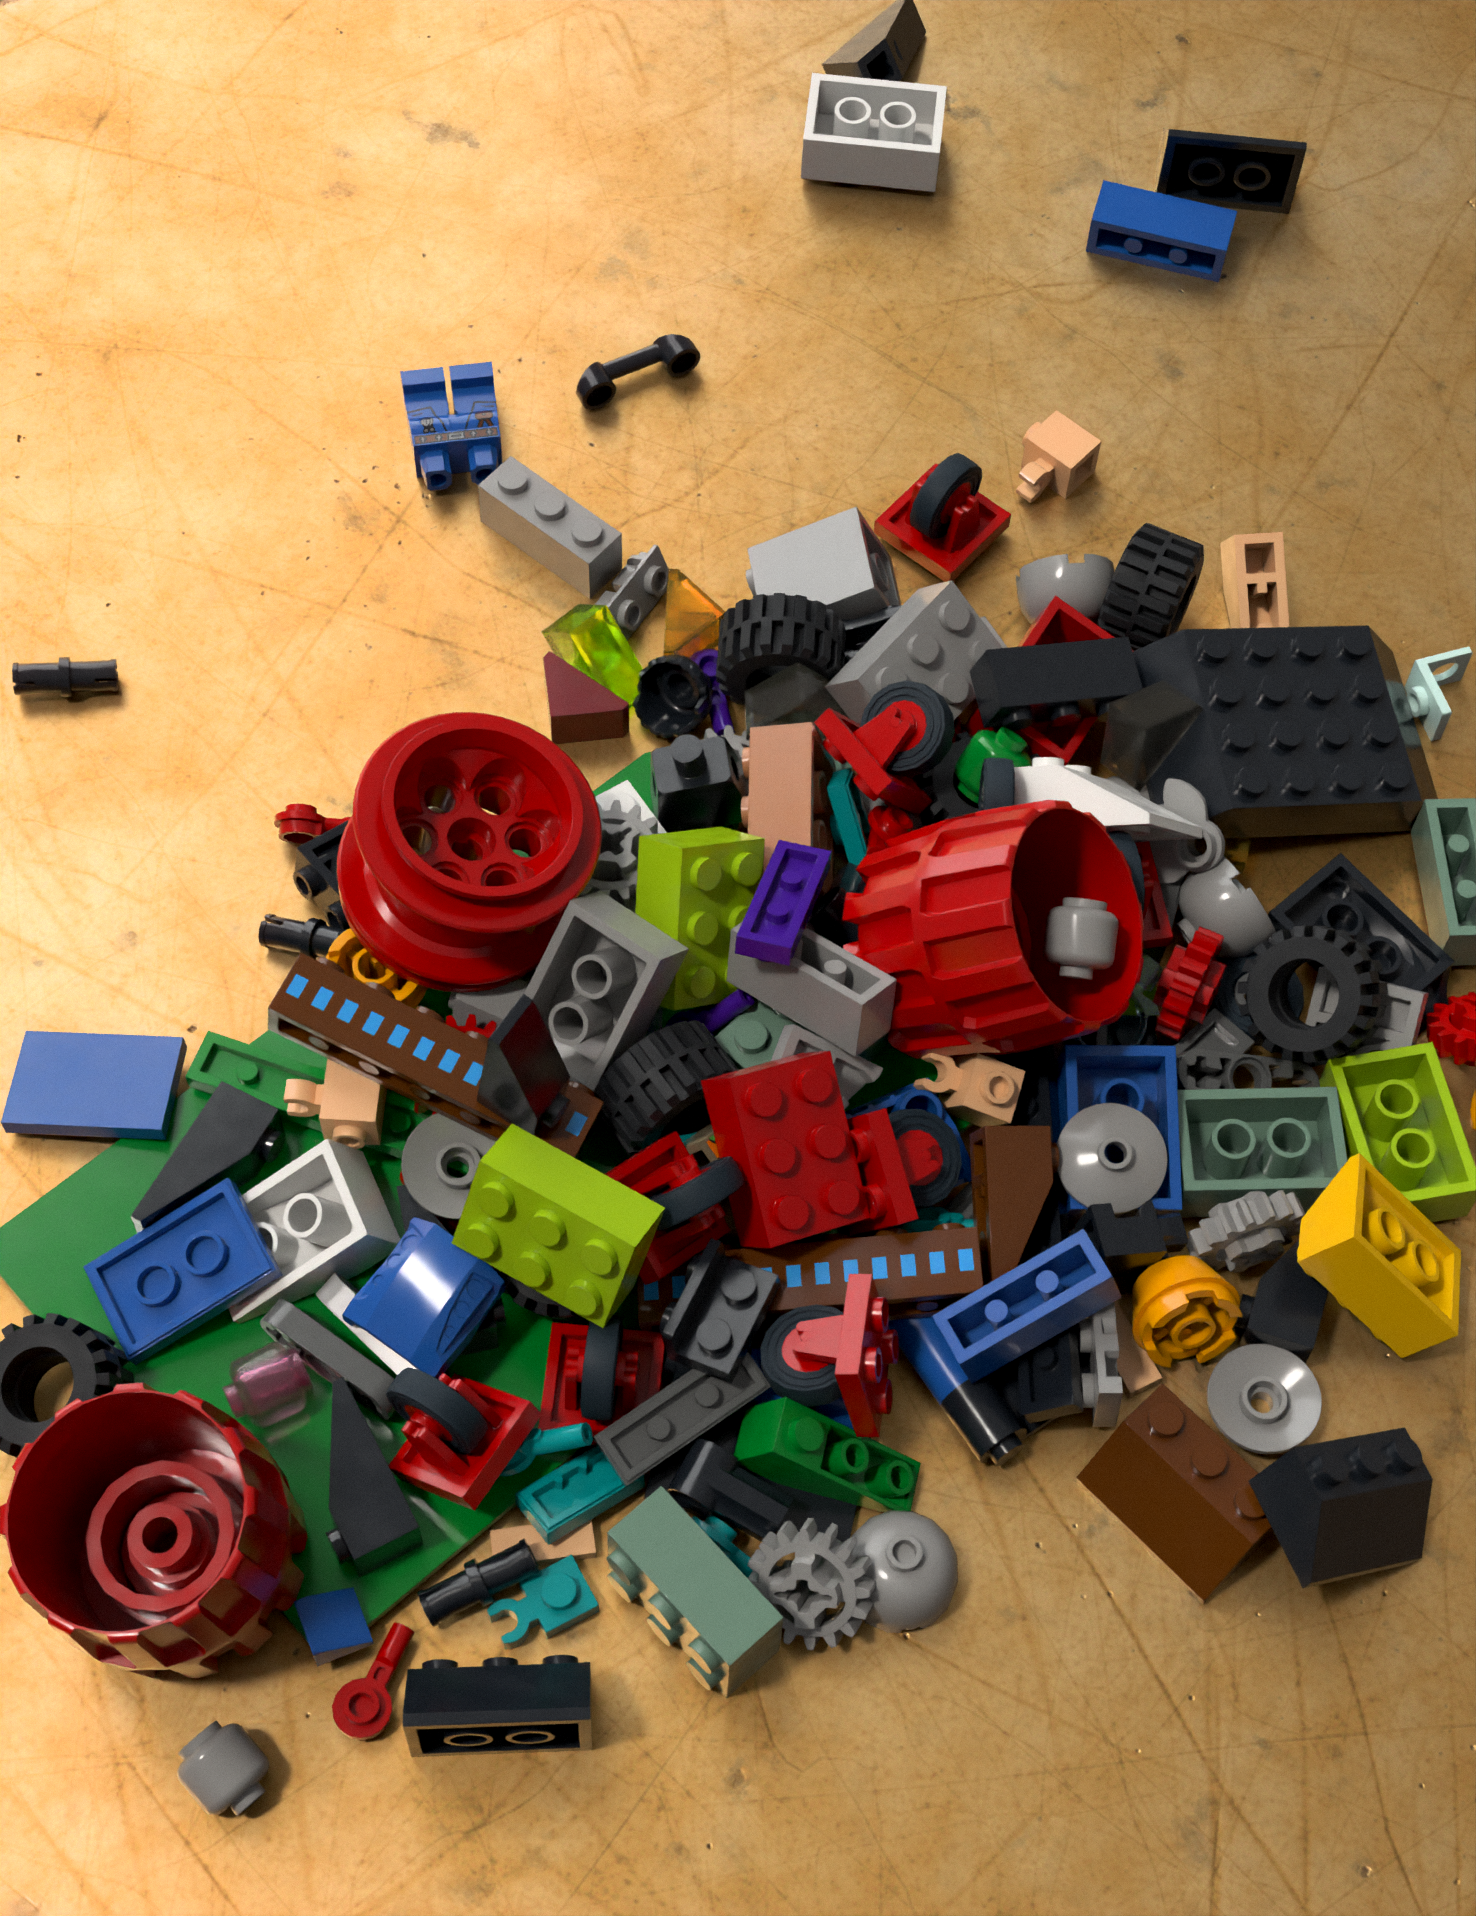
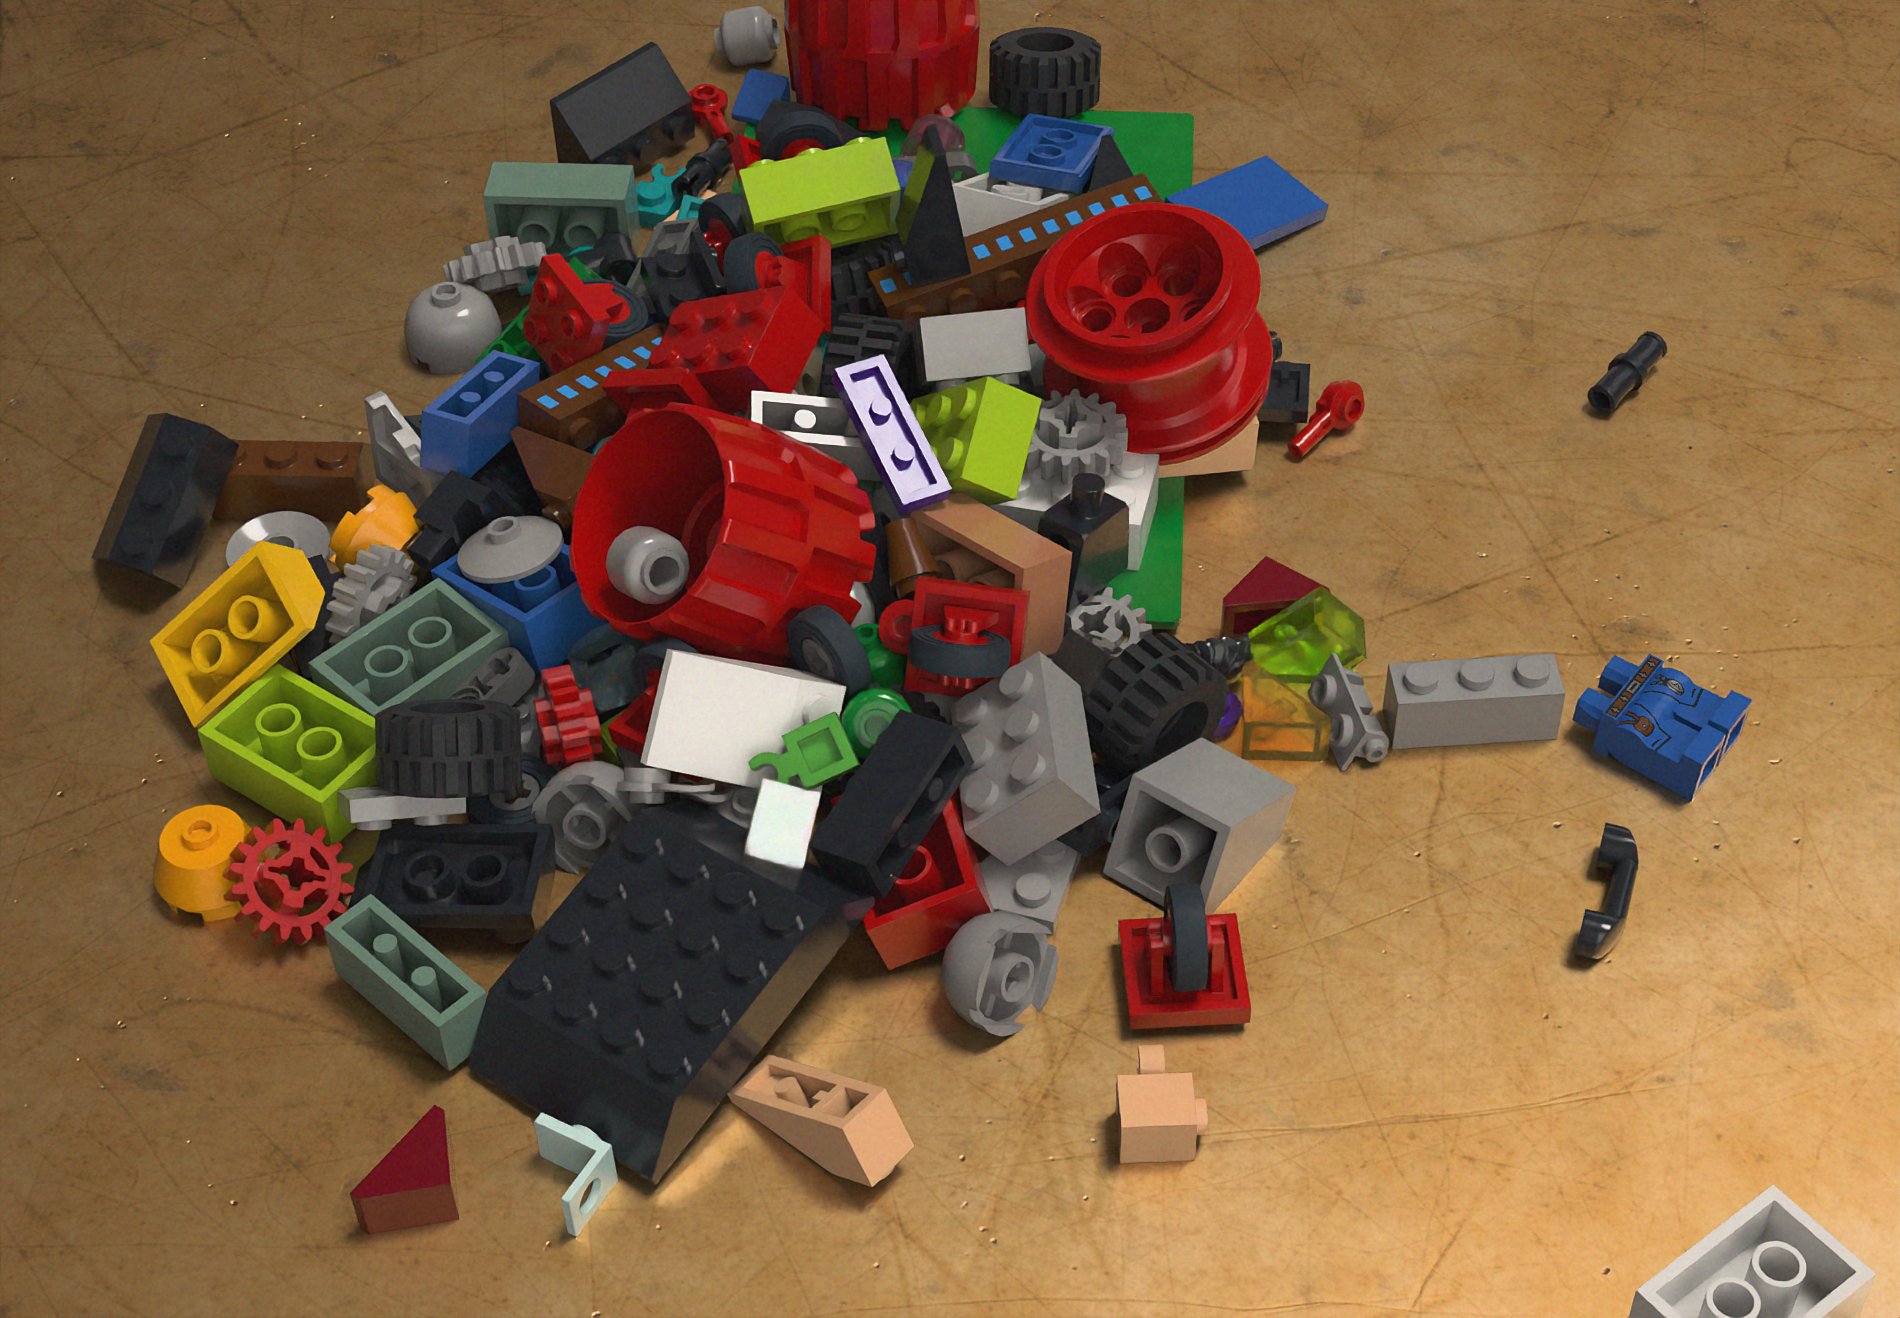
camera: 140 degrees right, 15 degrees down
black tyre [1097,523,1204,651] -> none
none -> bright green plate [748,711,861,799]
none -> reddish brown cone [883,518,943,600]

